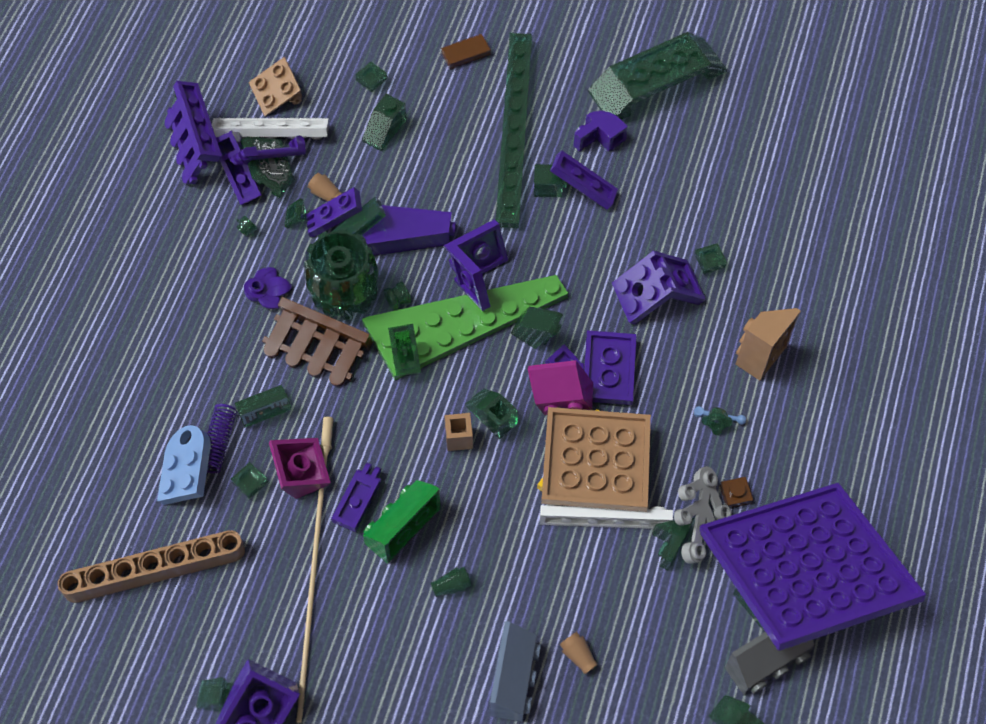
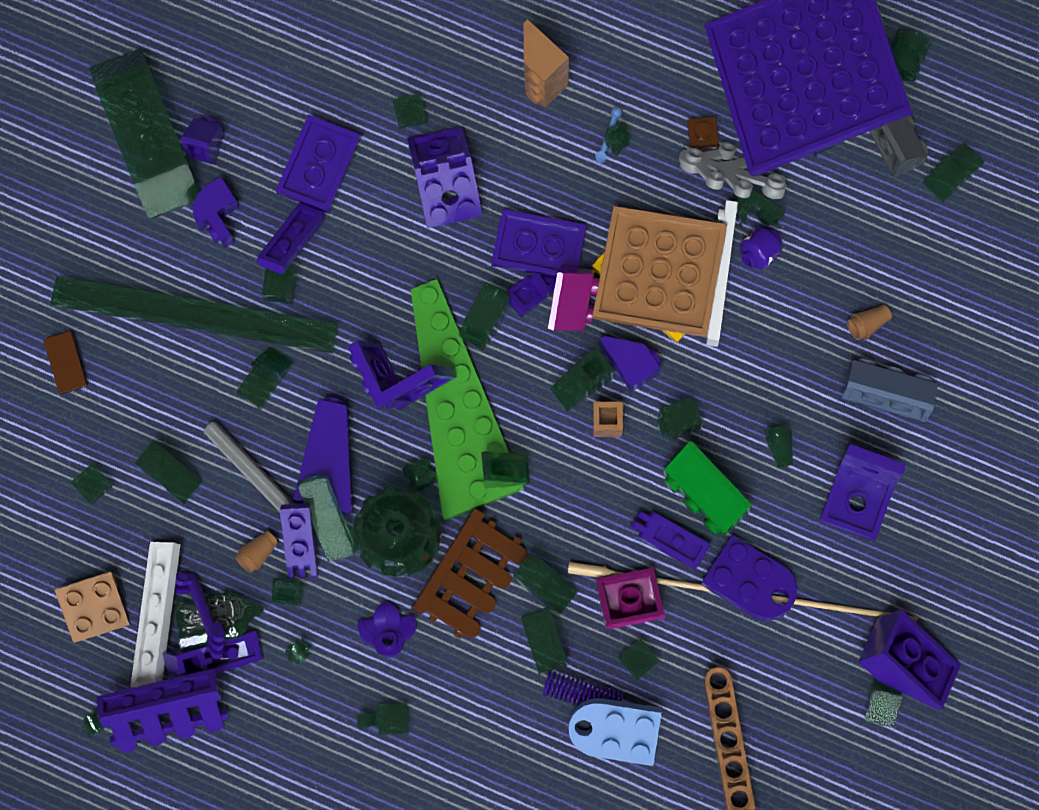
camera: 80 degrees left, 15 degrees up
none -> dark purple slope [180,118,224,165]
none -> light grey axle [204,422,295,512]
none -> clear green slope [236,347,294,410]
none -> dark purple plate [275,115,361,214]
none -> clear green plate [357,703,409,736]
none -> clear green slope [513,552,578,615]
none -> dark purple slope [599,336,662,392]
none -> clear green brick [656,396,703,441]
none -> dark purple plate [701,535,797,621]
none -> dark purple head [740,227,782,270]
none -> dark purple bracket [819,444,906,542]
none -> clear green wheel [891,29,931,82]

